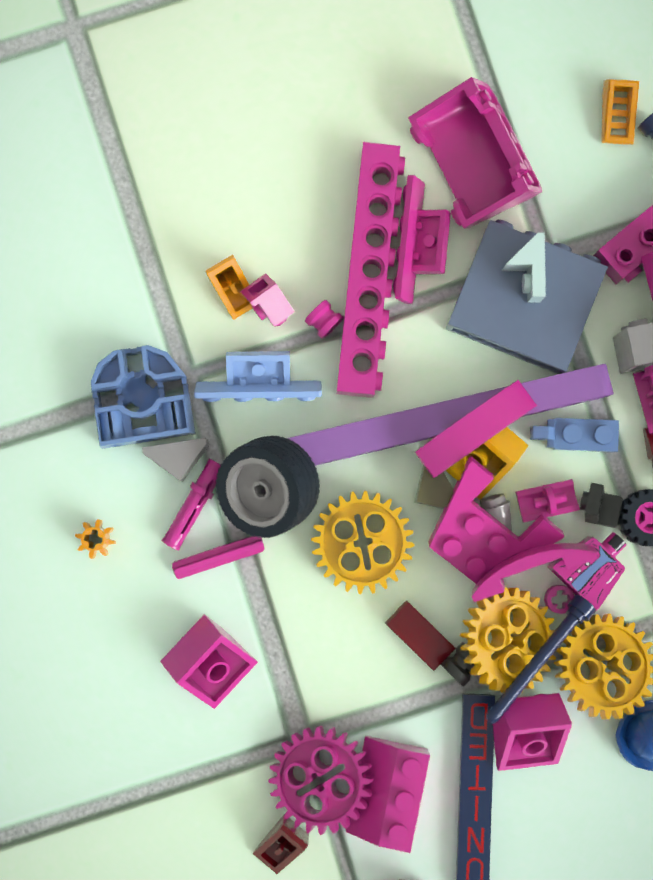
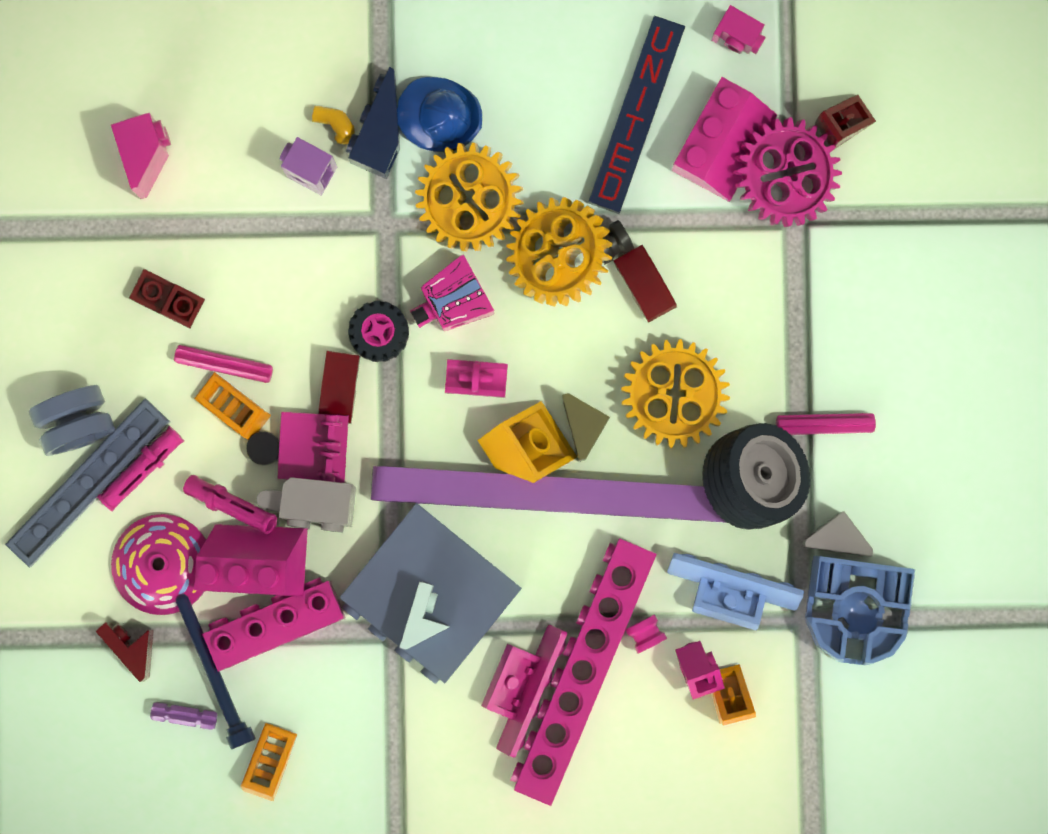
camera: 160 degrees left, 0 degrees up
light orange gear [75,519,116,559] -> none
dark pink slope [160,614,258,709] -> none
dark pink pin [161,458,221,551] -> none
dark pink windscreen [408,77,542,229] -> none
dark pink slope [415,380,537,479] -> none
dark pink wing [428,456,565,584] -> none
dark pink slope [472,543,599,602] -> none
light grey cone [480,493,512,531] -> none
dark blue piece [486,595,596,724] -> none
dark pink slope [493,693,572,771] -> none
medium blue hinge [530,418,619,452] -> none
dark pink bush [544,585,574,614] -> none
pearl dark grey bracket [580,482,623,528] -> none

